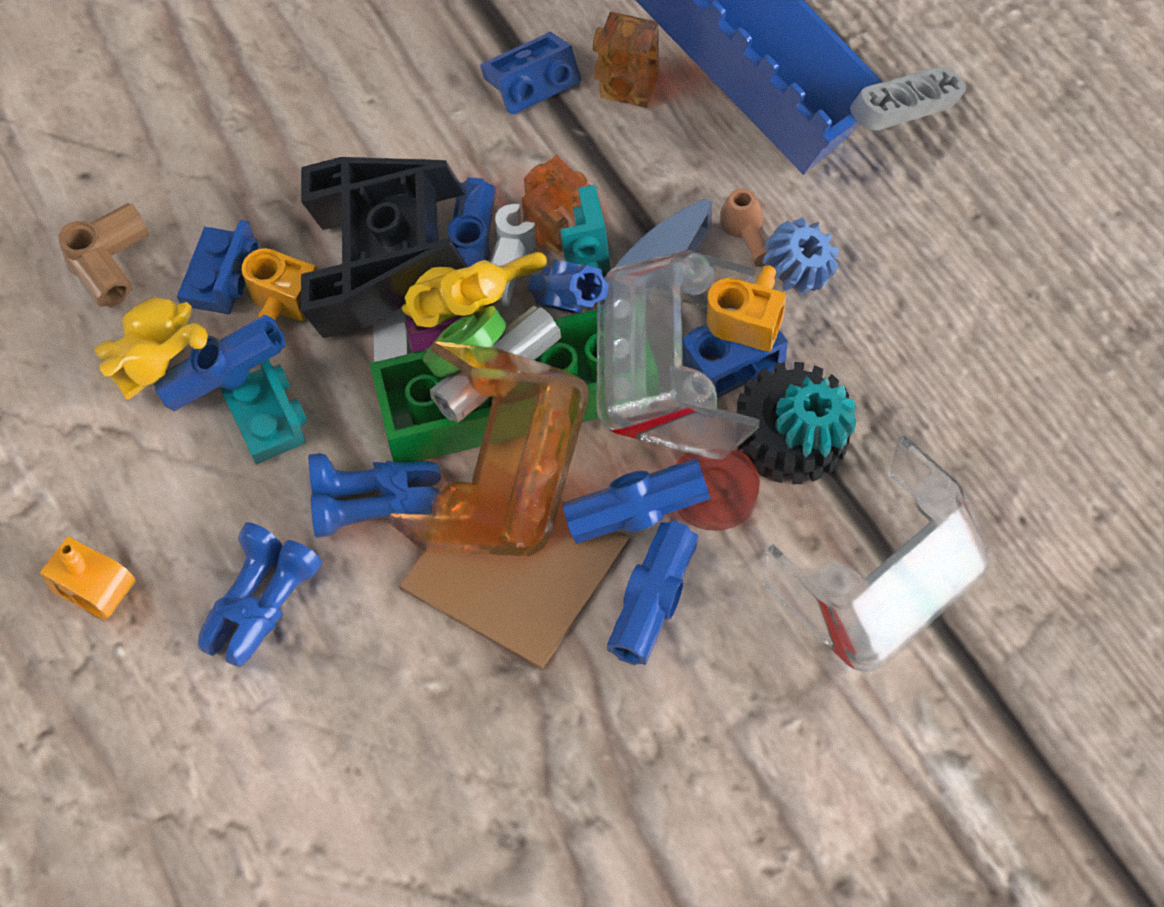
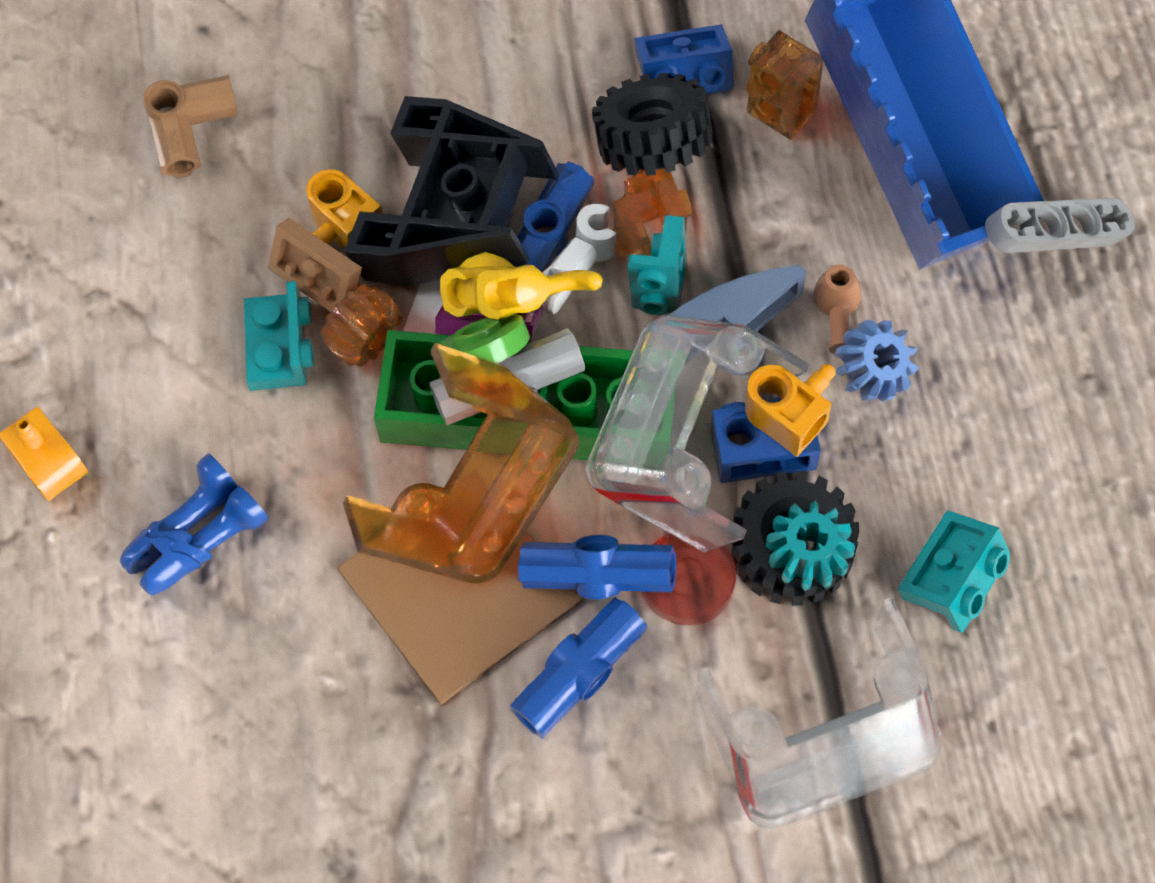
camera: 20 degrees right, 5 degrees up
yellow animal [94,297,208,400] -> none
blue piece [154,314,286,411] -> none
blue bracket [177,220,259,315] -> none
blue piece [308,453,444,538] -> none
blue piece [528,260,609,314] -> none
none -> medium nougat bracket [268,218,369,318]
none -> clear orange gear [321,284,403,367]
none -> black tyre [592,73,713,176]
none -> teal bracket [897,510,1010,633]

